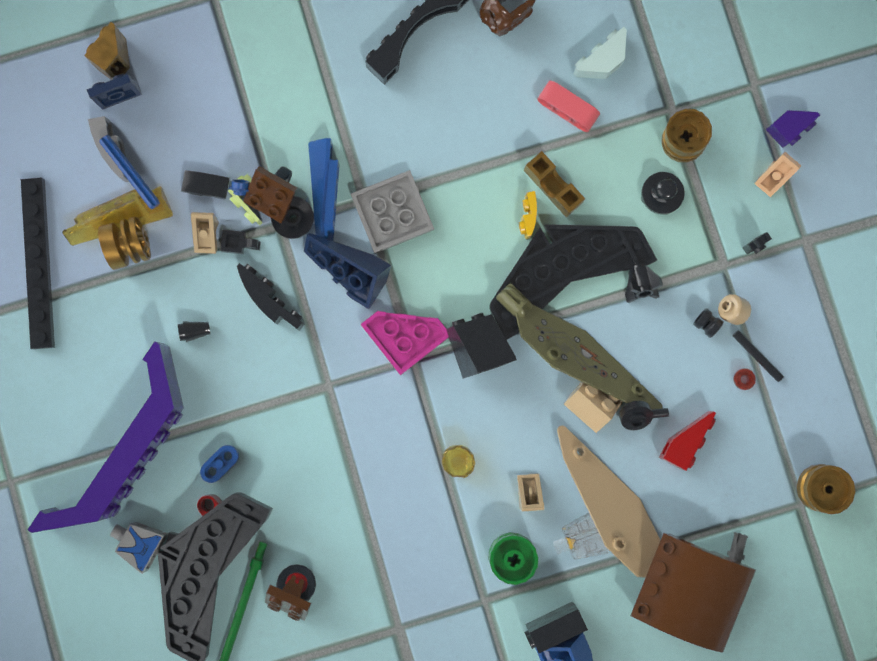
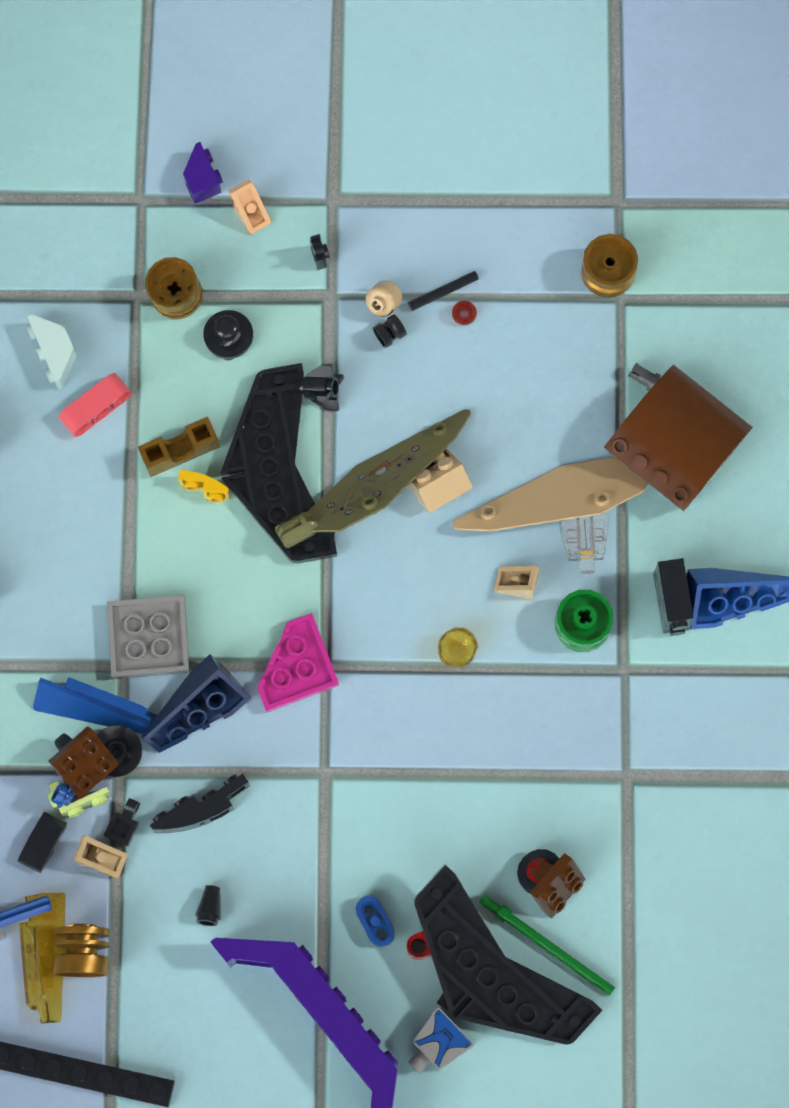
camera: 65 degrees left, 10 degrees down
black slope [446,313,517,379] -> none
black piece [619,401,669,431] -> none
red slope [659,411,716,471] -> none

